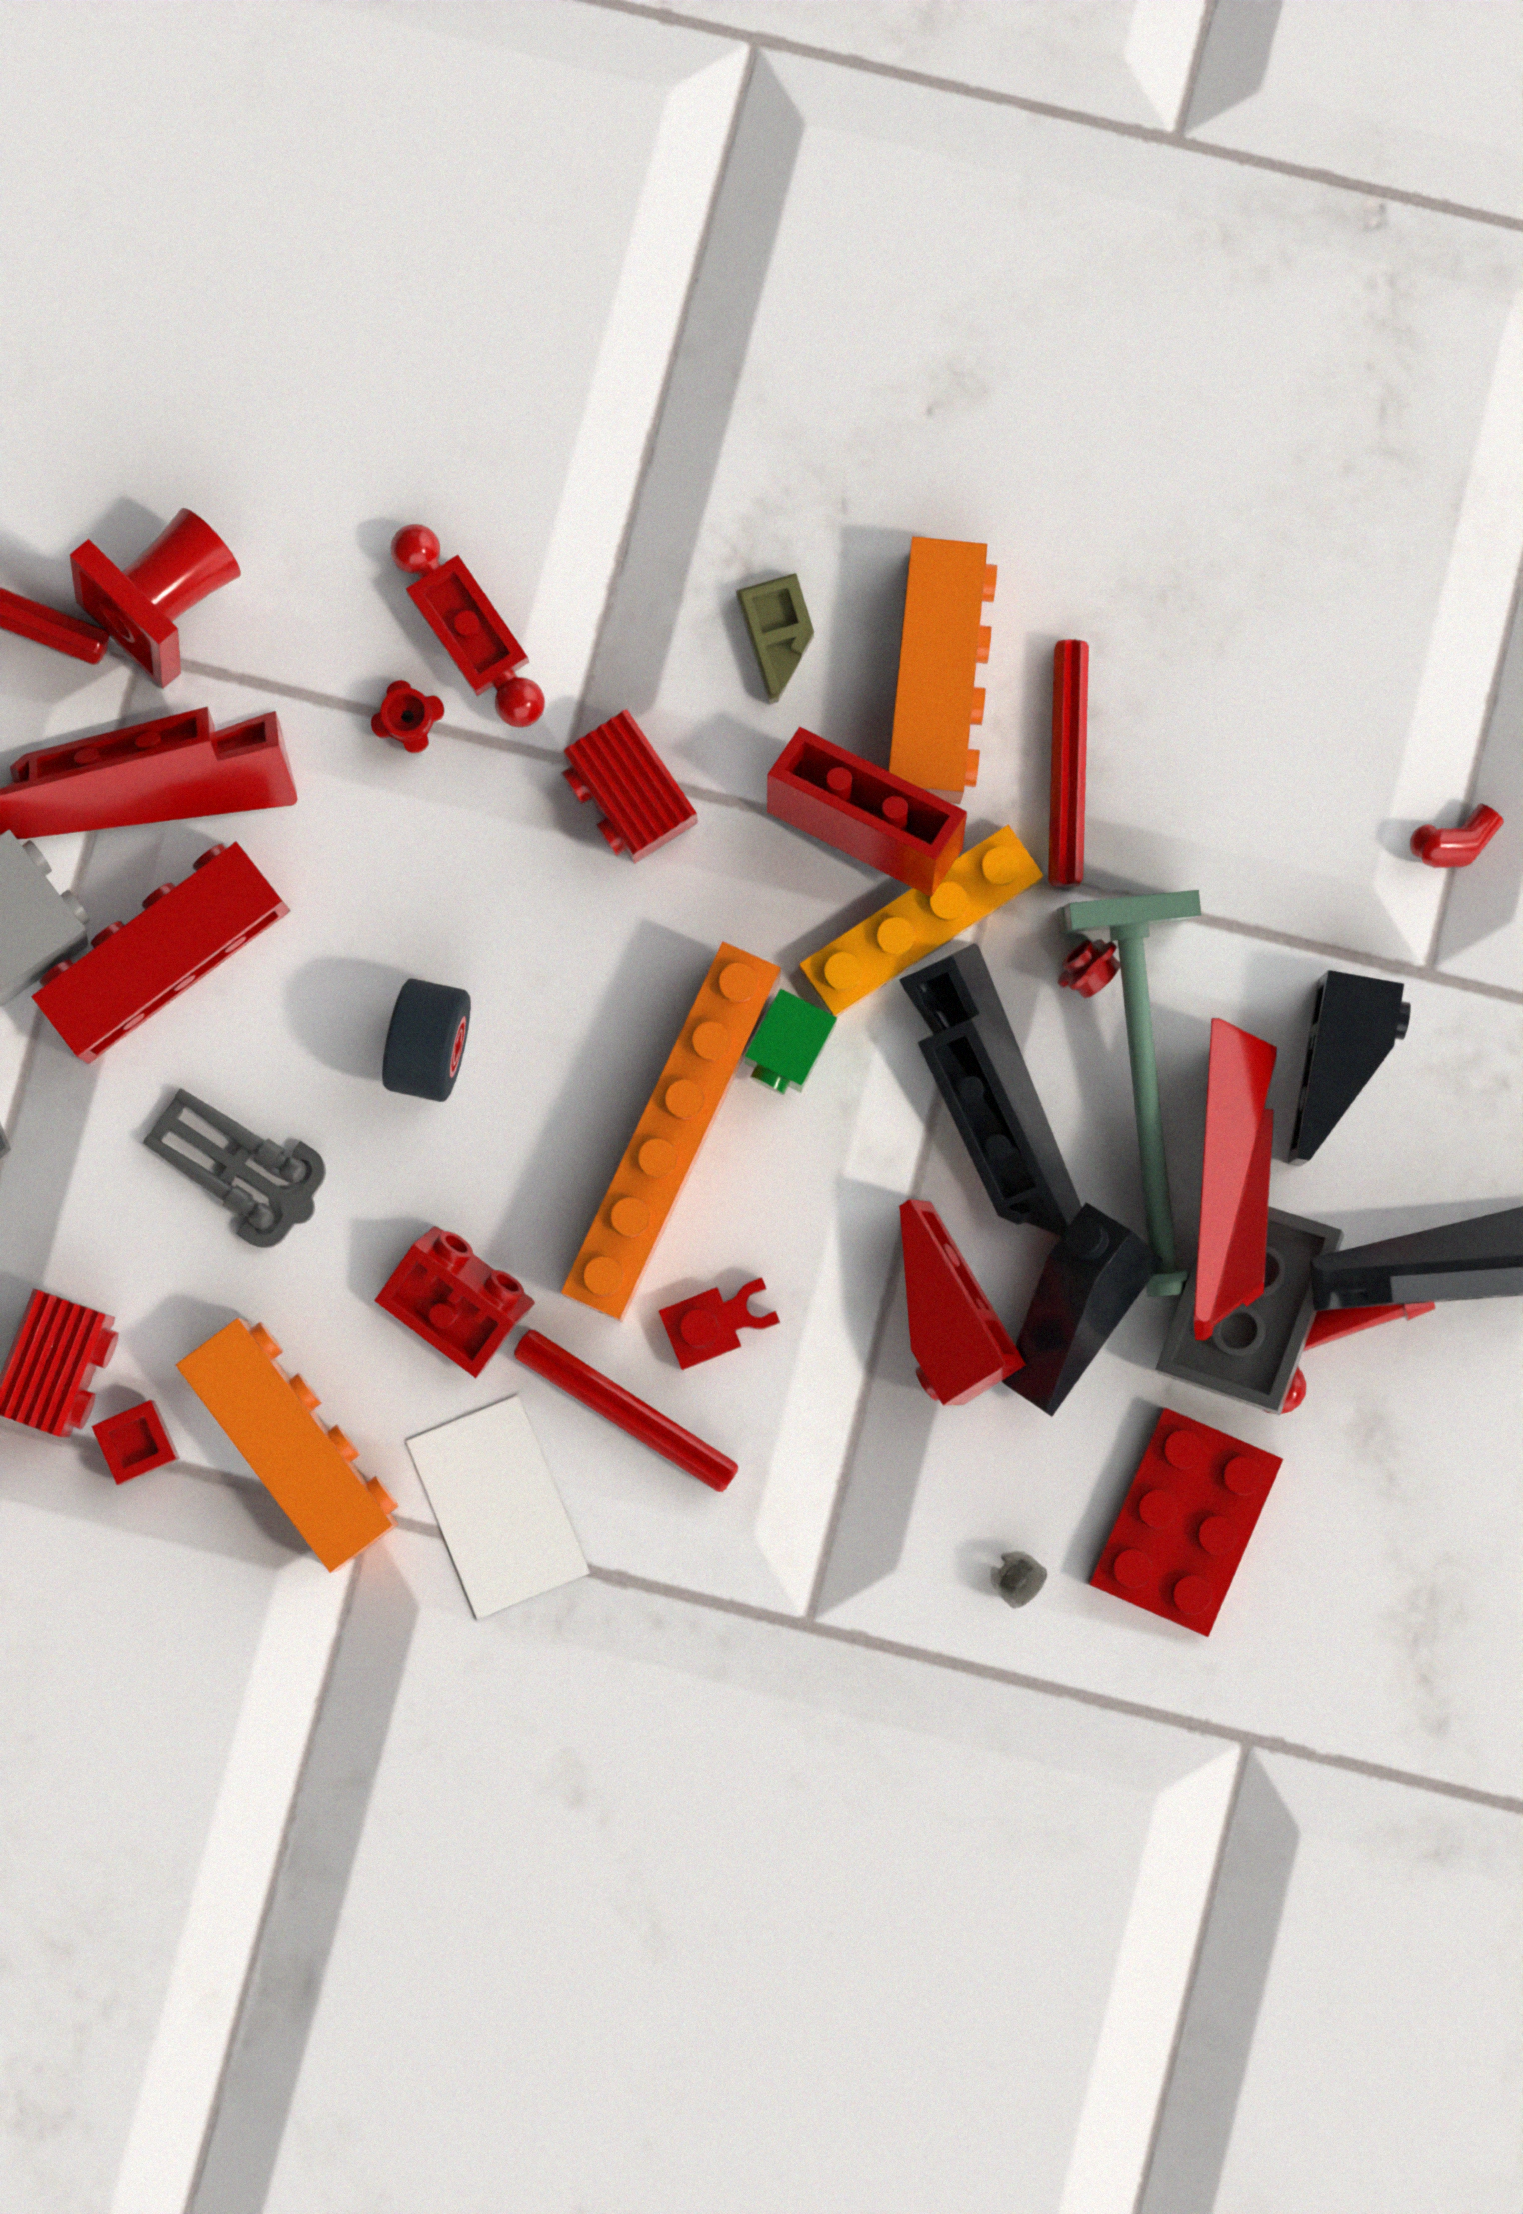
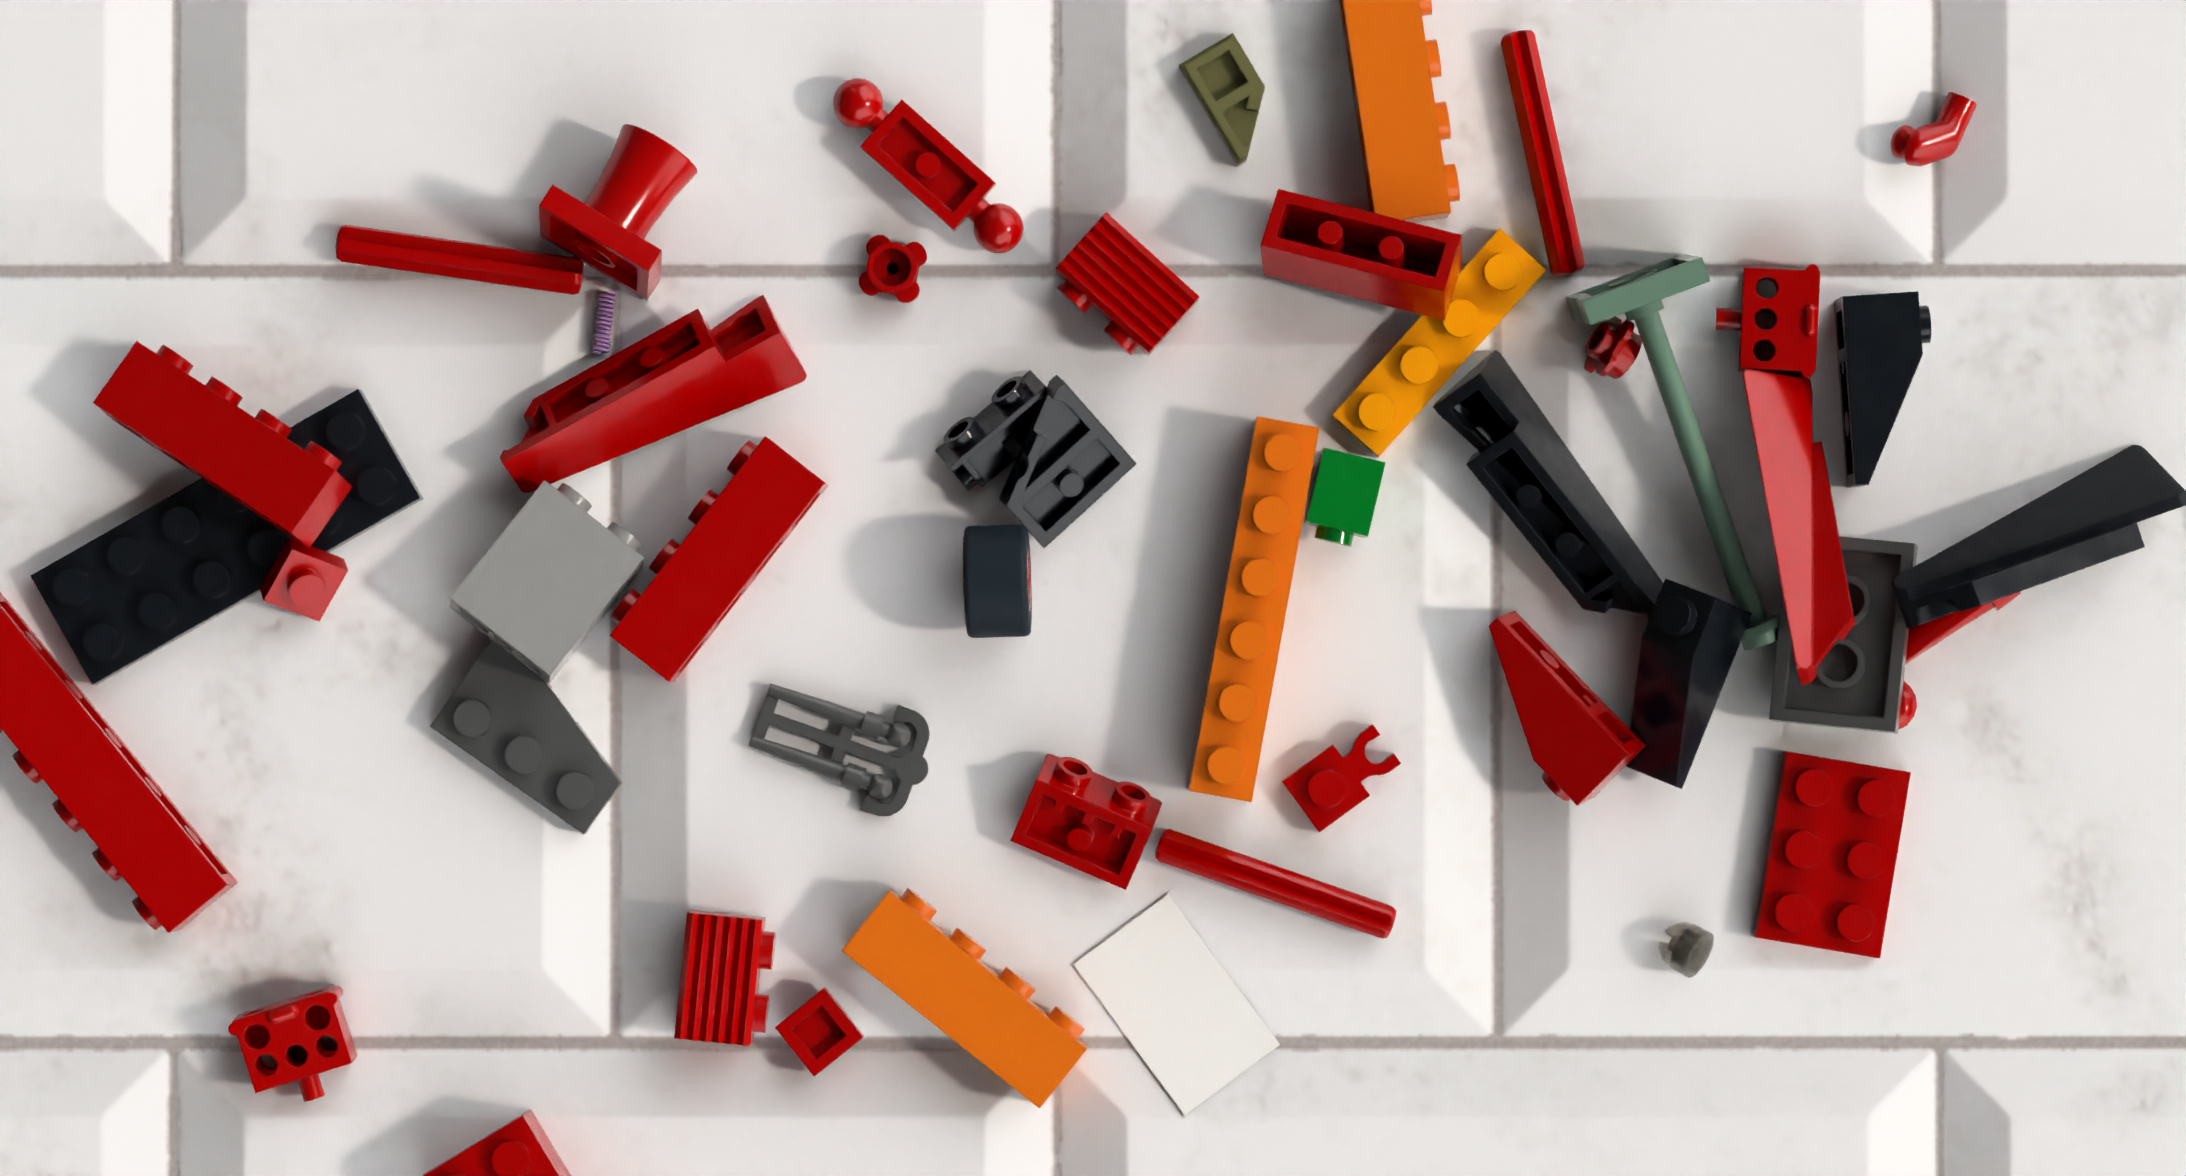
camera: 10 degrees left, 5 degrees up
none -> lavender leg [591,290,616,355]
none -> black hinge [935,370,1047,491]
none -> black wing [999,374,1137,548]
none -> red piece [1715,264,1820,379]

